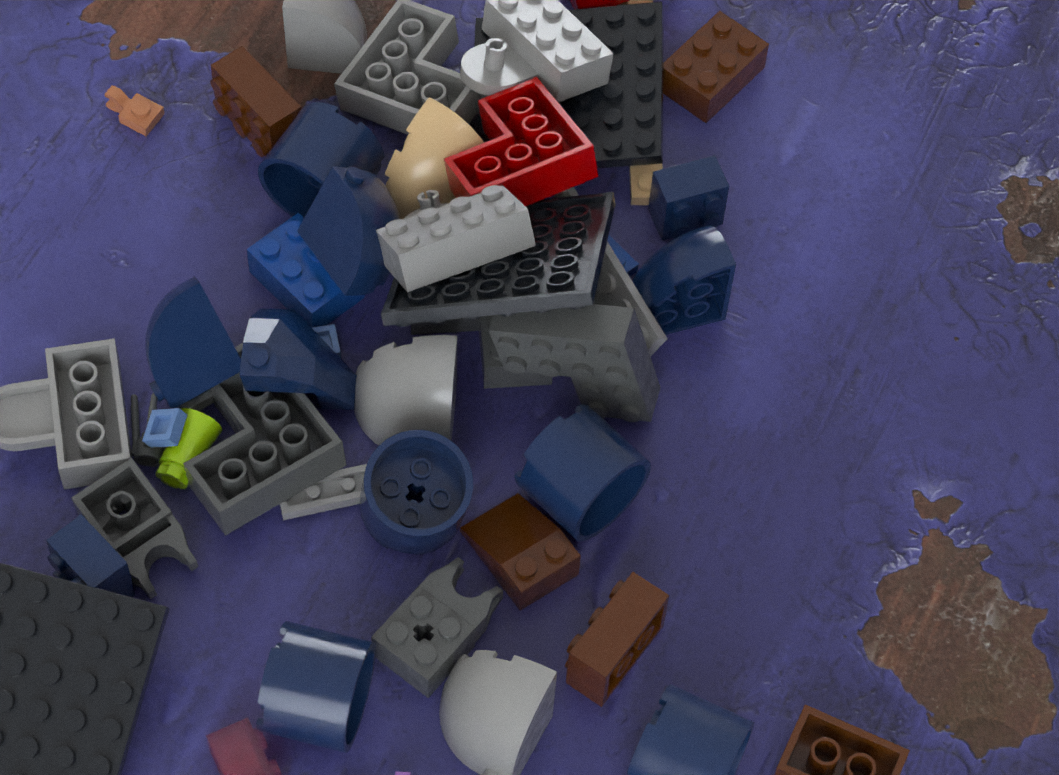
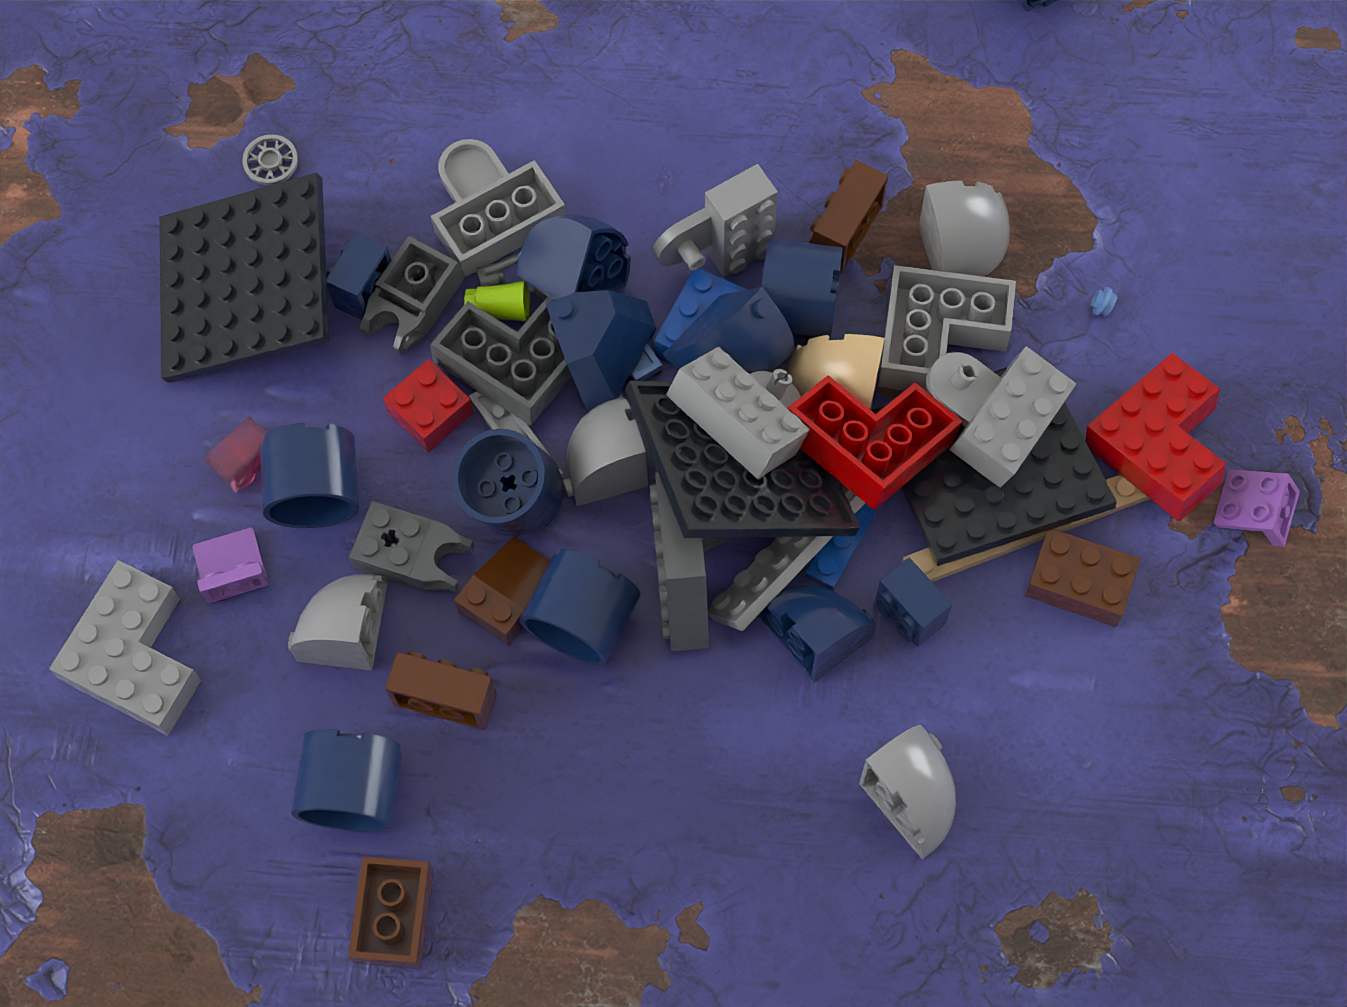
camera: 75 degrees right, 10 degrees up
nougat plate [104,85,164,136] -> none
medium blue plate [142,408,187,448] -> none
none -> red brick [383,359,474,453]
none -> light grey brick [653,164,778,277]
none -> light grey brick [859,725,956,860]

